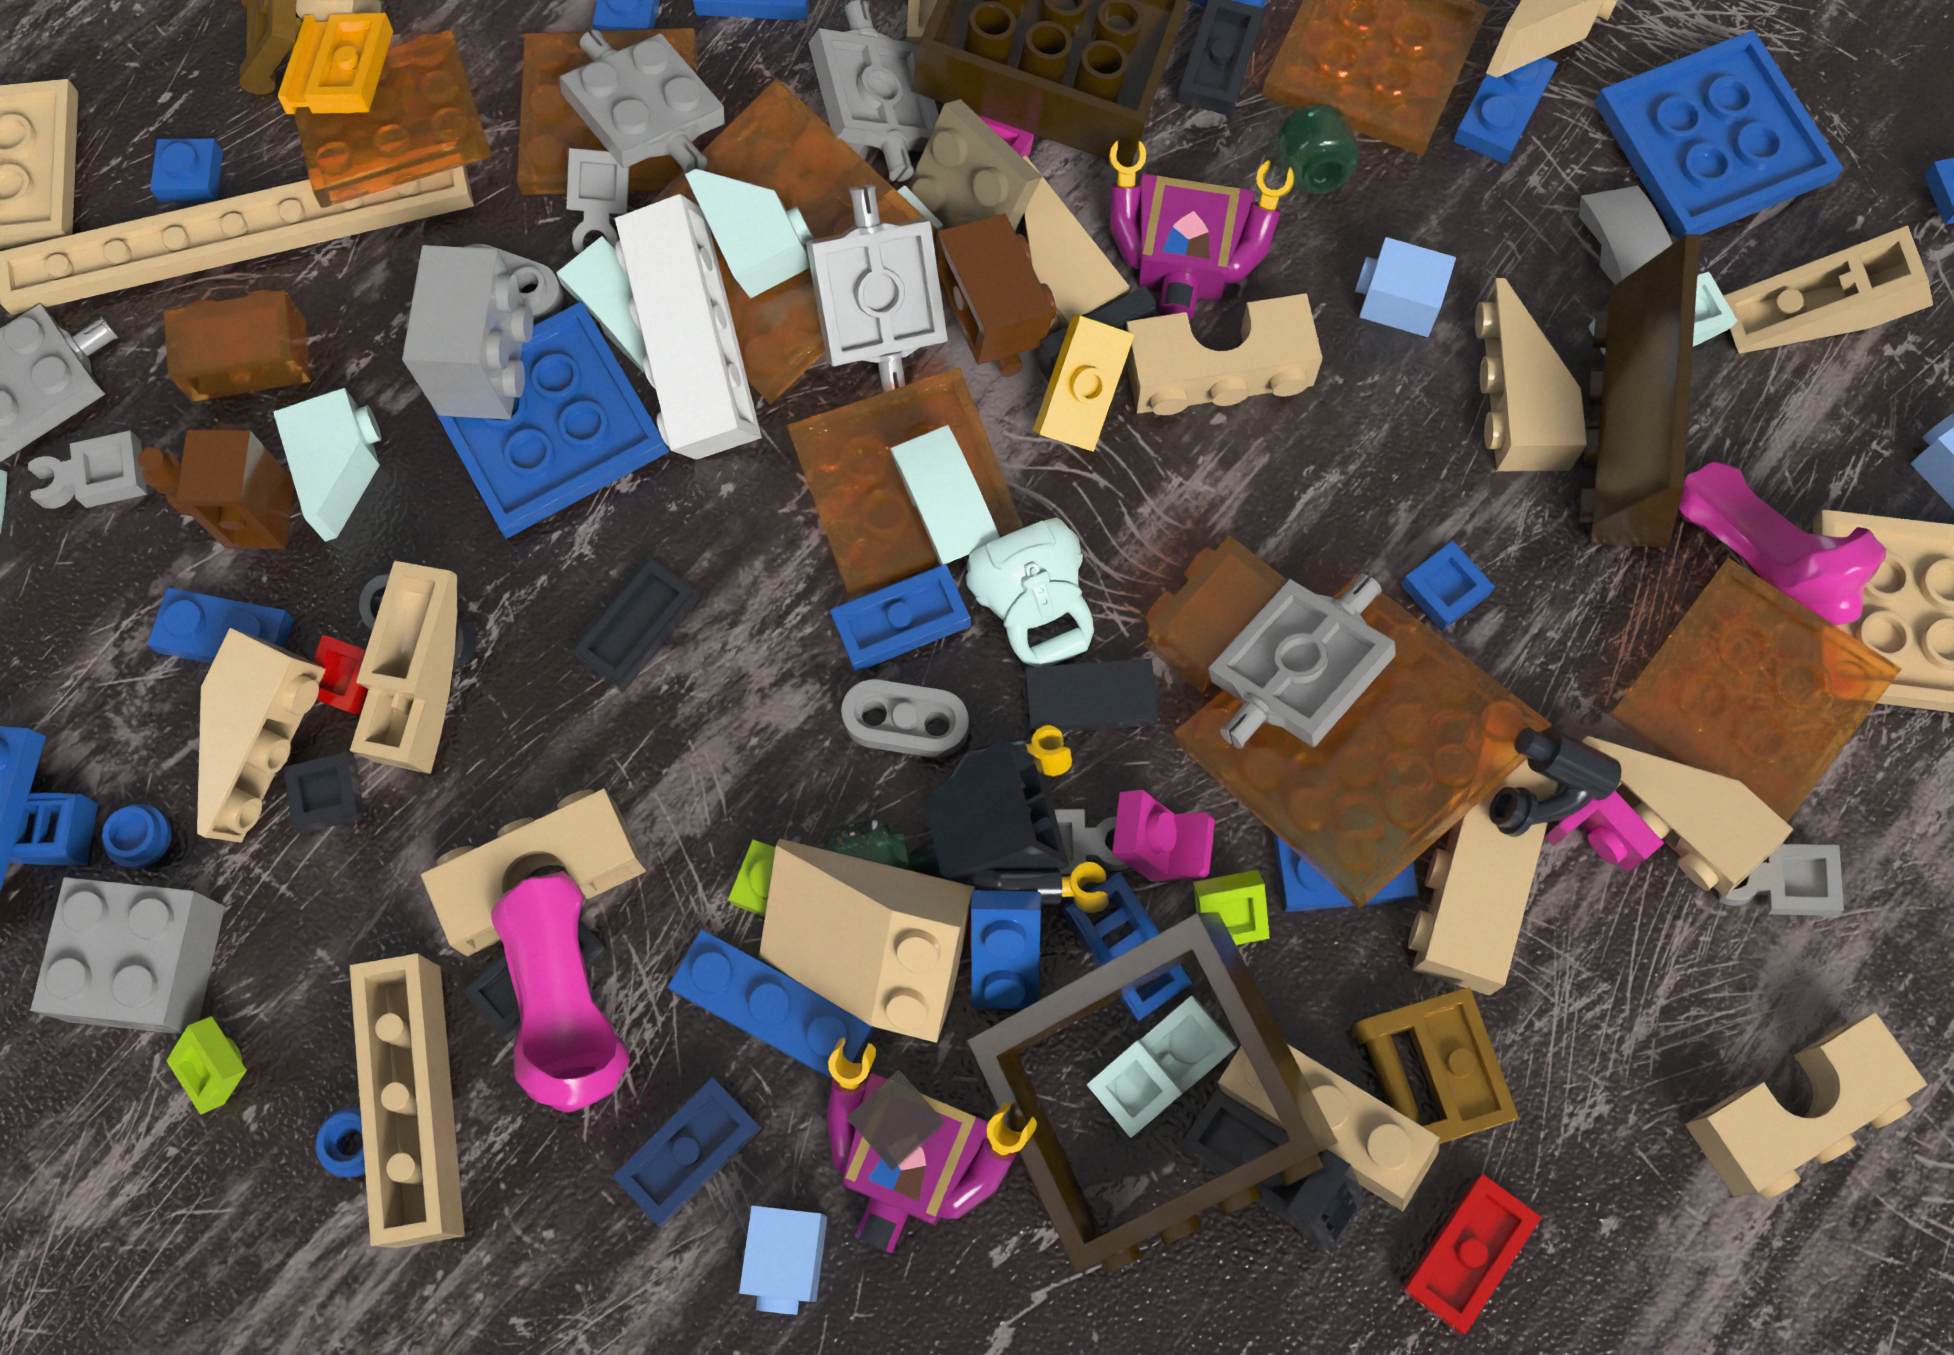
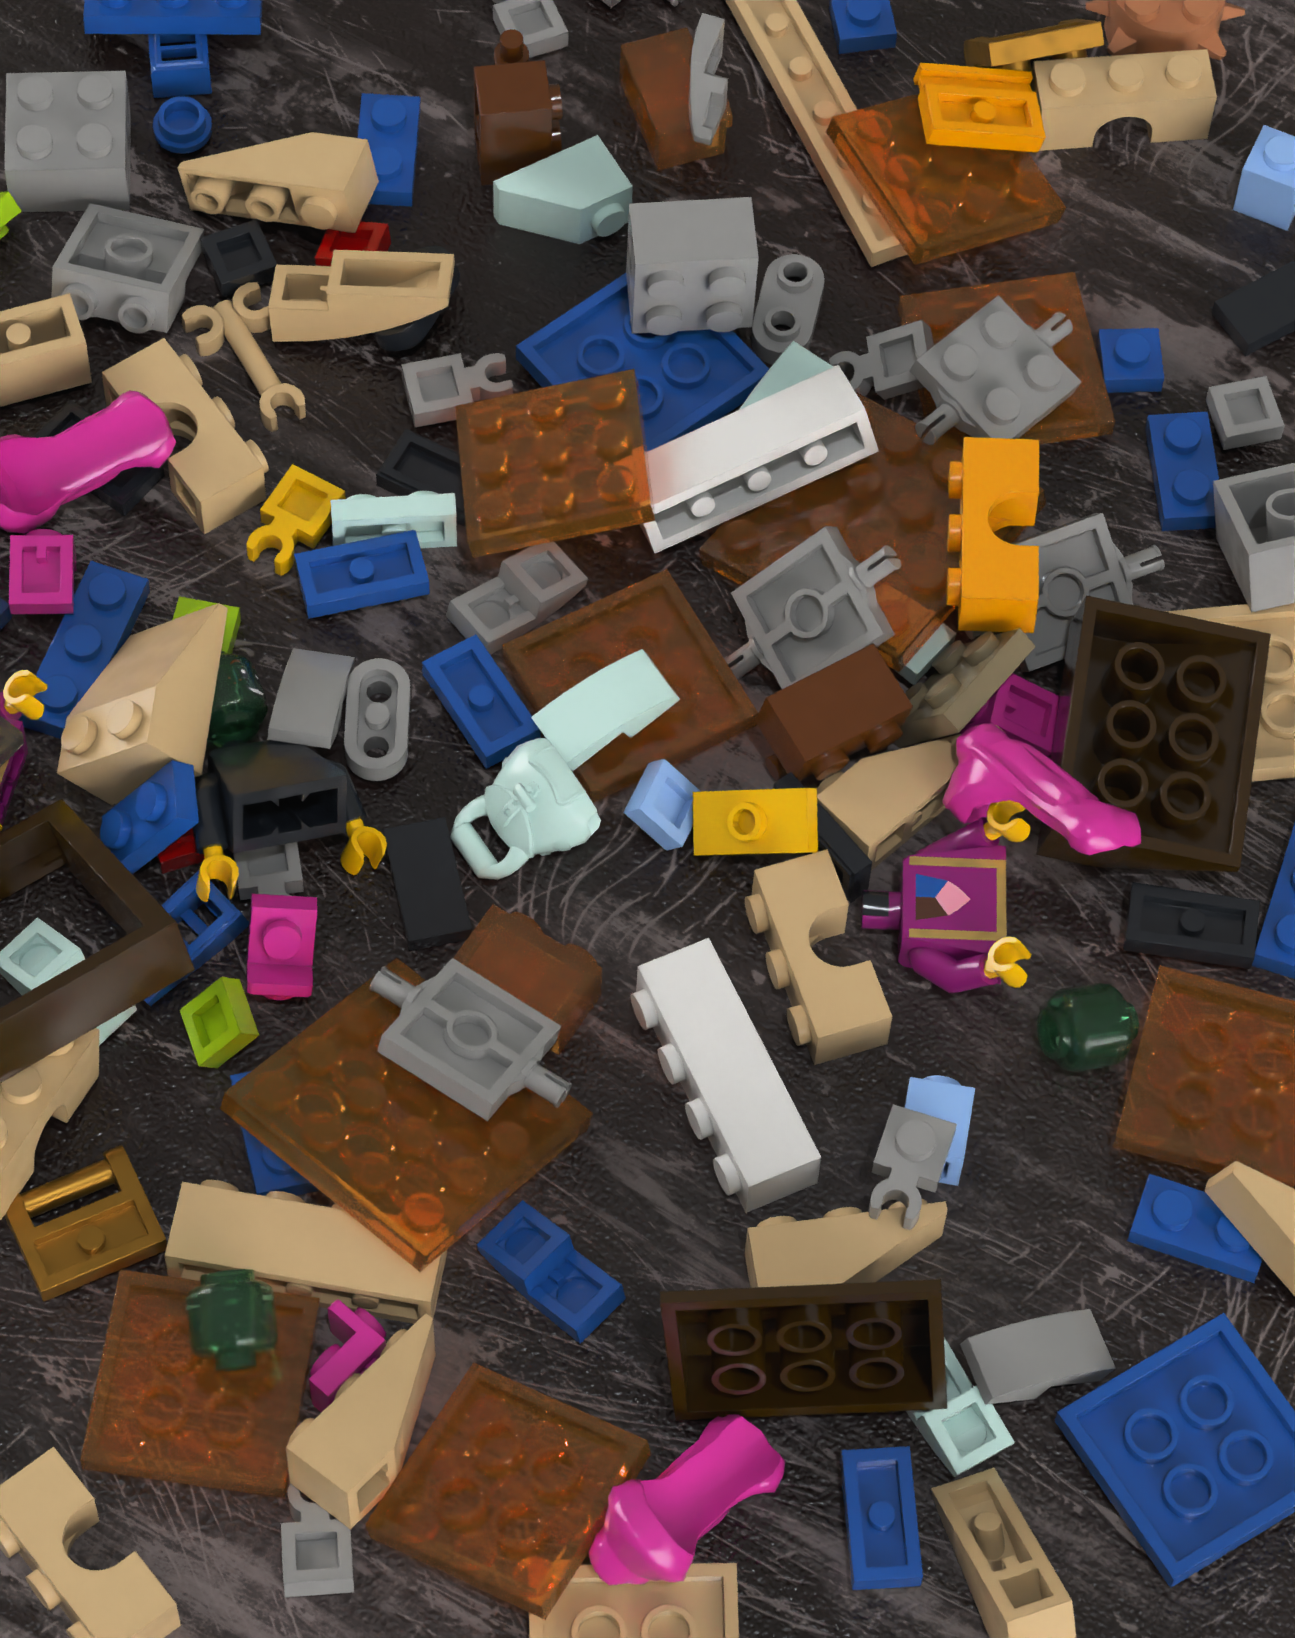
camera: 75 degrees right, 10 degrees down
light aqua slope [685,169,814,299] -> none
blue plate [1401,540,1495,631] -> none
black plant [1489,728,1622,837] -> none
none -> dark pink bracket [9,529,77,614]
none -> light grey plate [51,203,204,333]
none -> clear orange plate [80,1270,321,1498]
none -> tan bar [182,282,306,432]
none -> clear green head [185,1269,278,1372]
none -> yellow plate [247,464,346,576]
none -> light grey slope [267,648,355,749]
none -> blue plate [294,530,430,619]
none -> light aqua plate [331,491,457,548]
none -> light grey plate [401,353,513,428]
none -> light grey slope [446,536,588,655]
none -> clear orange plate [455,369,656,558]
none -> blue slope [477,1200,626,1344]
none -> light blue plate [623,759,700,851]
none -> white brick [630,938,821,1213]
none -> light grey slope [688,13,728,146]
none -> blue plate [840,1446,923,1590]
none -> light grey plate [869,1104,957,1230]
none -> dark pink hair [942,723,1141,855]
none -> light orange arch [946,437,1039,633]

